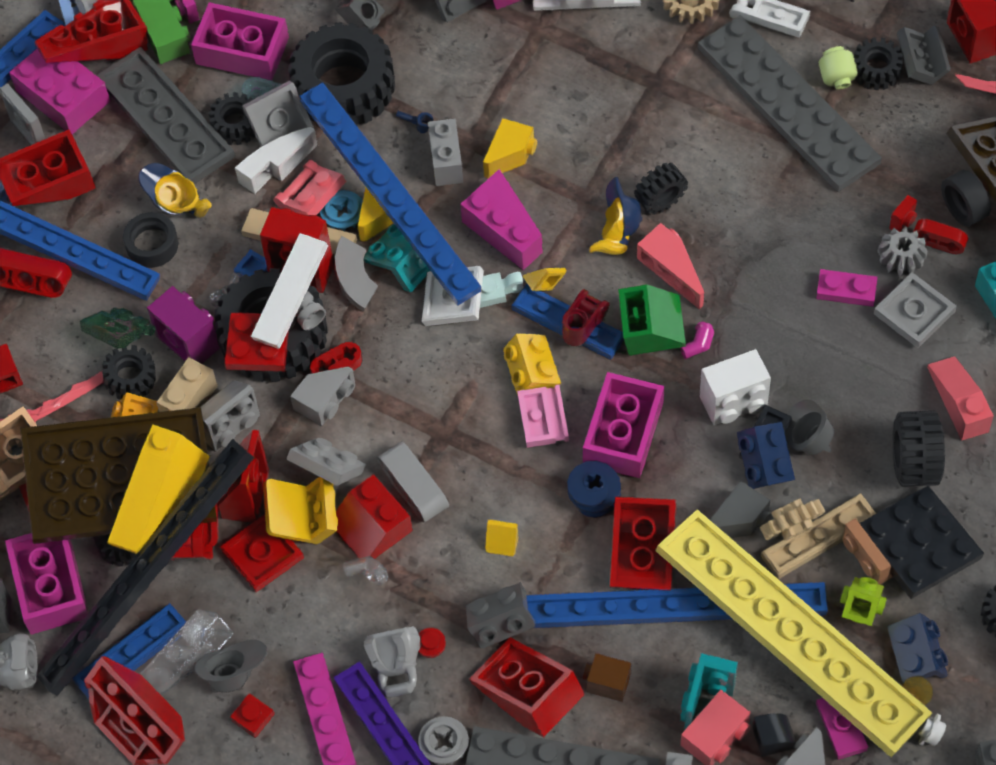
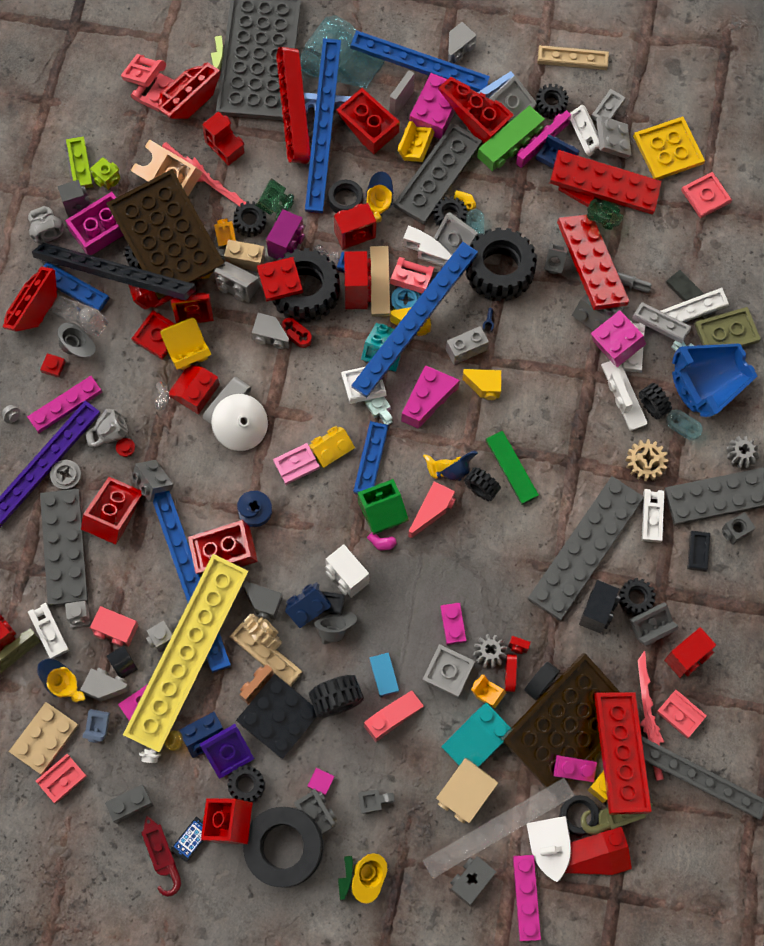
camera: 65 degrees right, 10 degrees up
yellow wedge [108,425,210,554] -> none
dark pink brick [191,2,289,81] -> none
white tile [251,233,328,349] -> none
light grey plate [287,438,366,486] -> none
light grey wheel [295,290,326,330] -> none
light grey tile [334,236,378,312] -> none
yellow slope [485,520,519,557] -> none
yellow slope [523,268,567,291] -> none
dark red piece [562,289,610,346] -> none
dark pink brick [583,372,664,478] -> none
reddish brown brick [583,653,632,702] -> none
teal bracket [680,653,738,731] -> none
yellowish green head [819,46,858,90] -> none
lime brick [840,577,887,626] -> none
none -> light grey brick [146,621,172,652]
none -> dark purple plate [200,724,255,779]
none -> white dish [211,394,268,451]
none -> red brick [334,203,376,250]
none -> dark azure tile [369,653,399,697]
none -> yellow bracket [398,121,435,162]
none -> yellow arm [454,190,476,212]
none -> light orange bracket [471,674,506,709]
none -> green tile [486,431,539,505]
none -> black brick [579,580,621,634]

